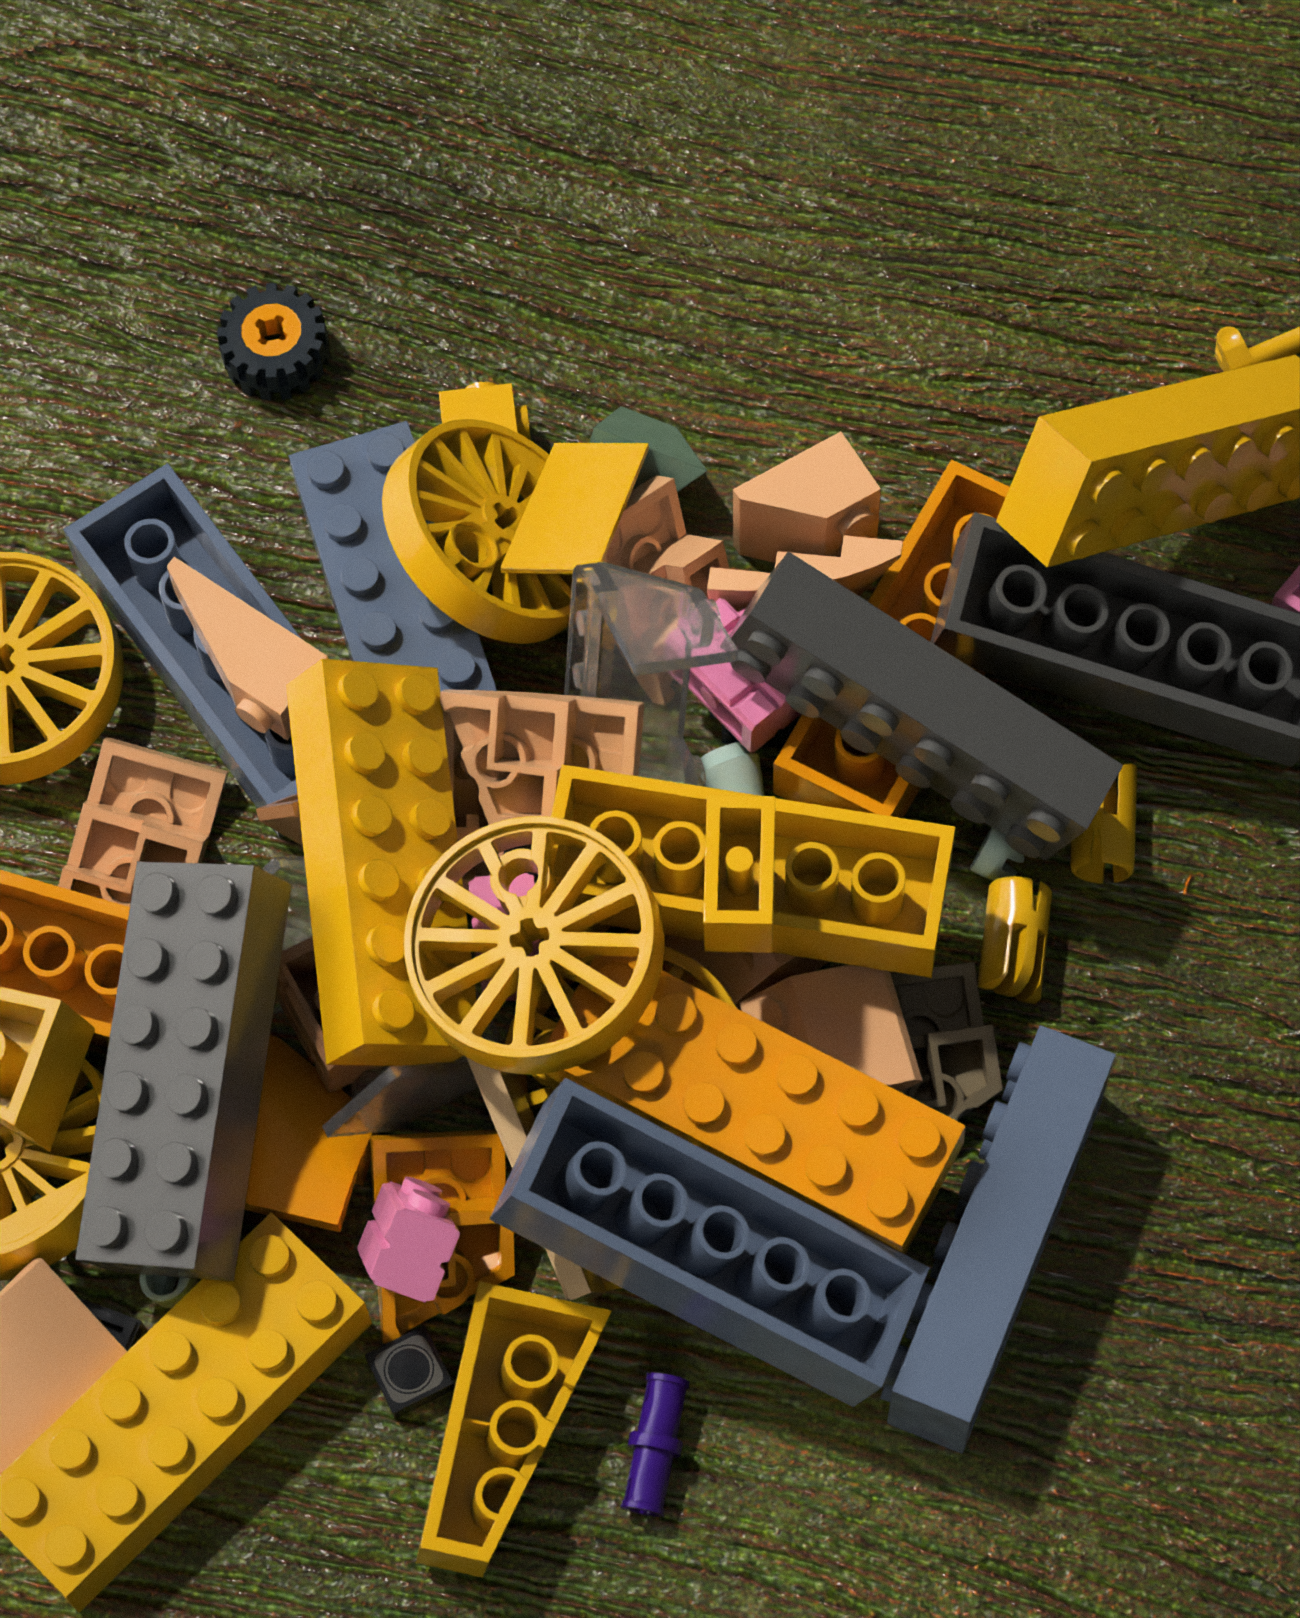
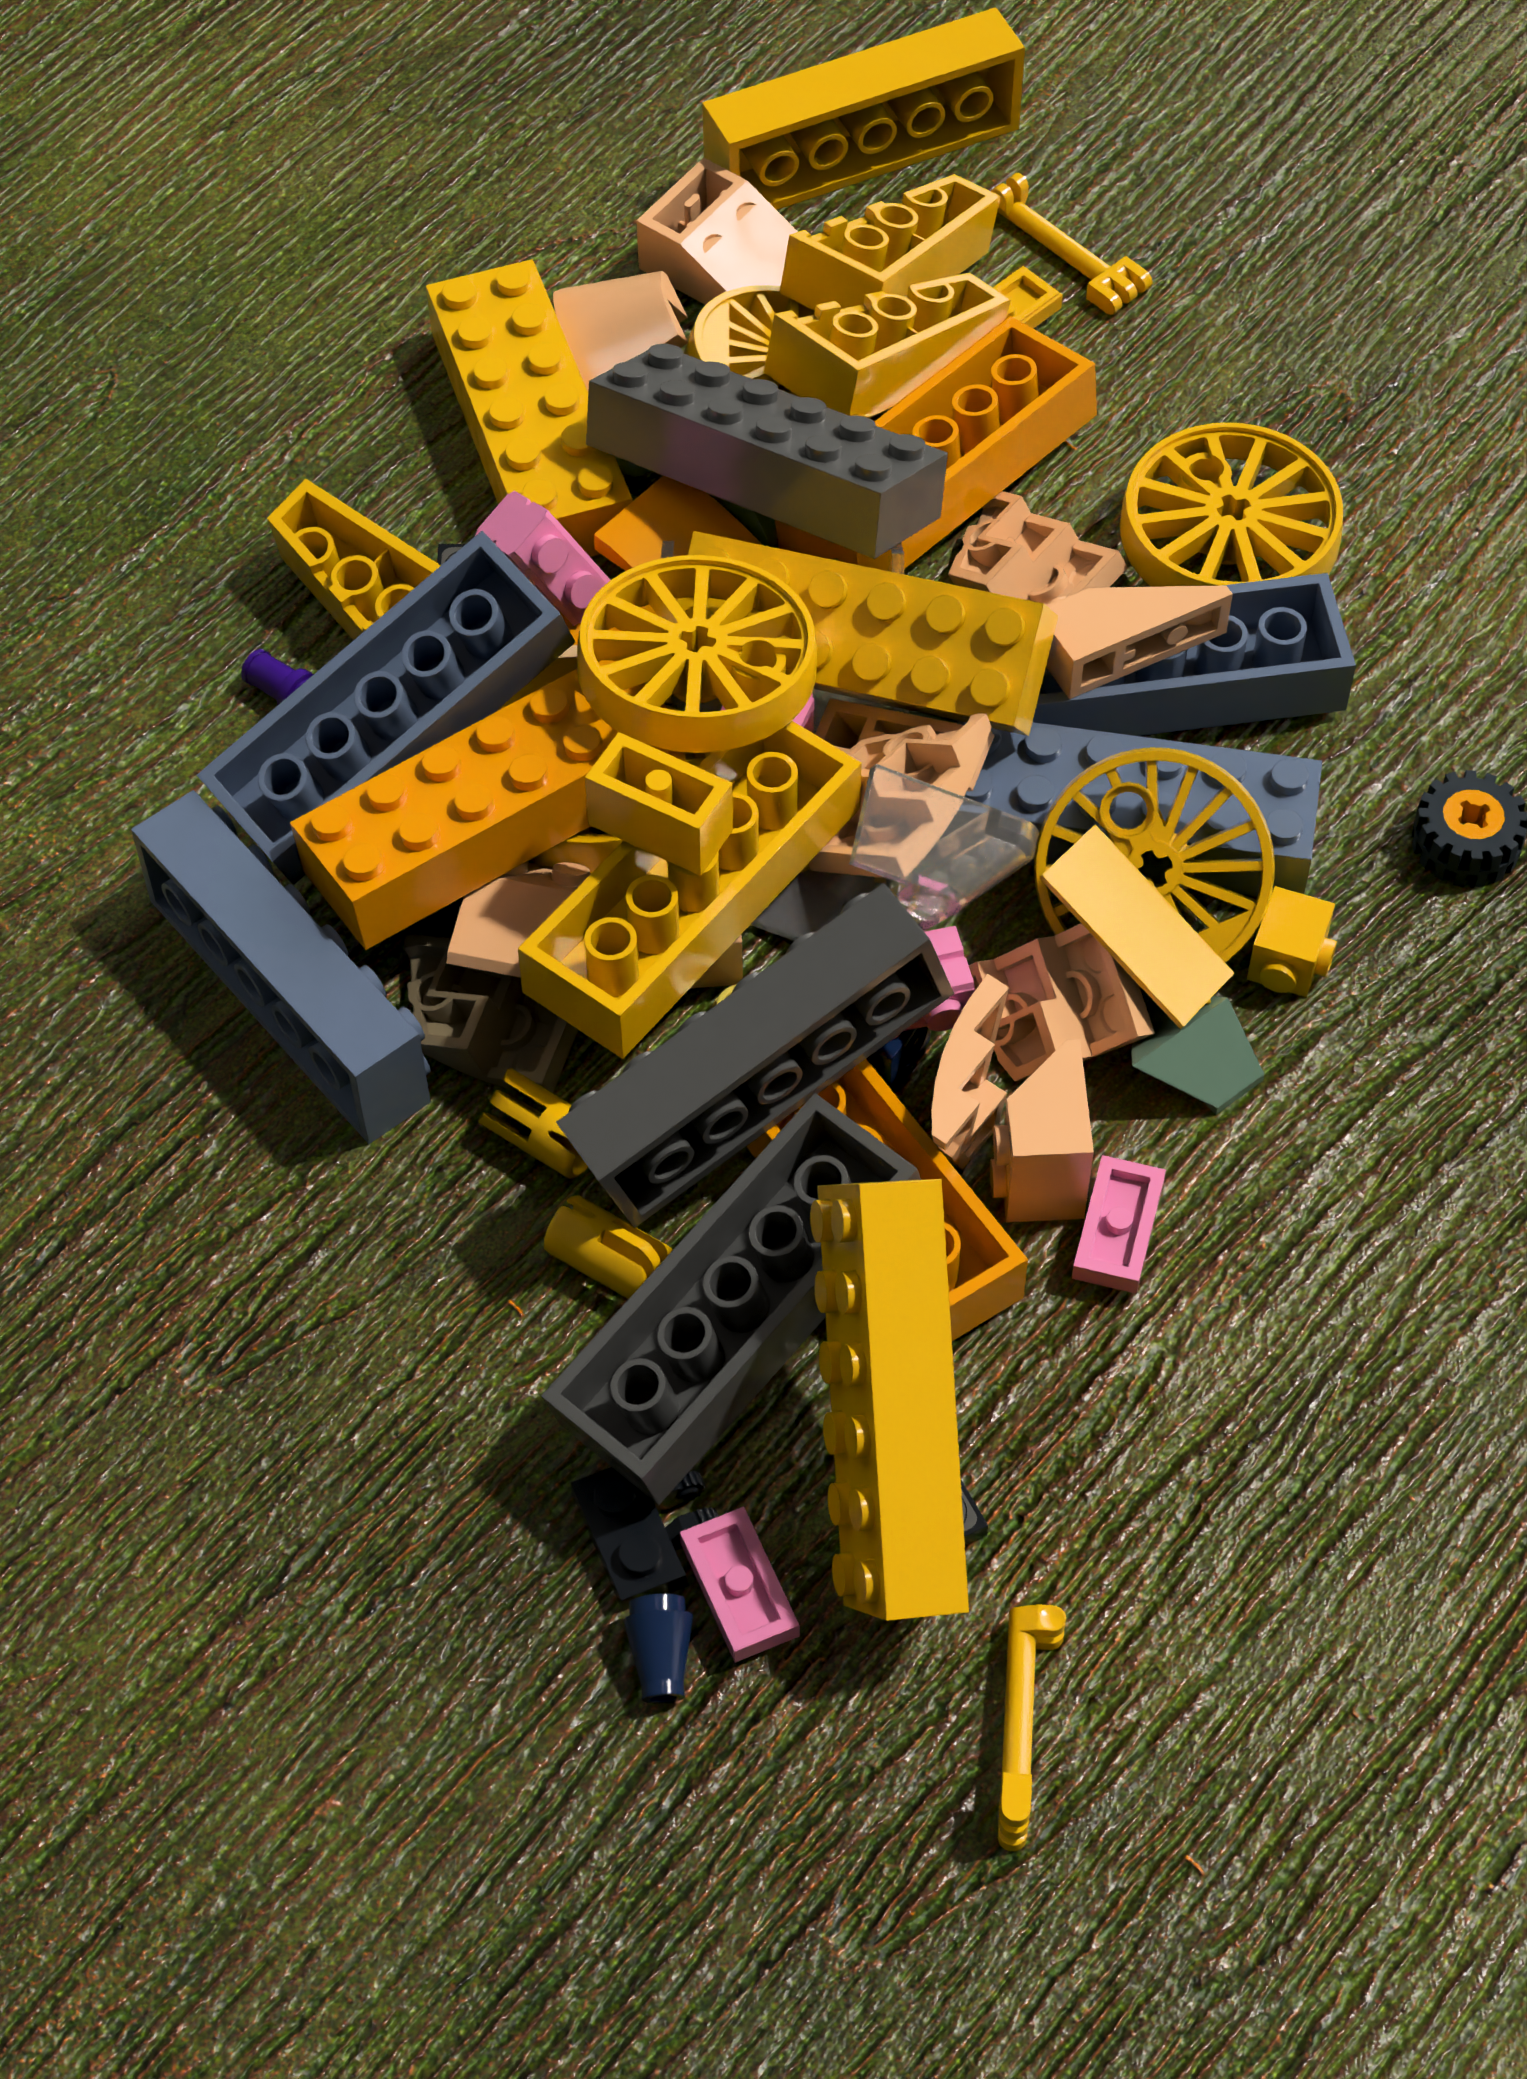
camera: 115 degrees right, 10 degrees down
none -> bright pink plate [1072,1155,1166,1294]

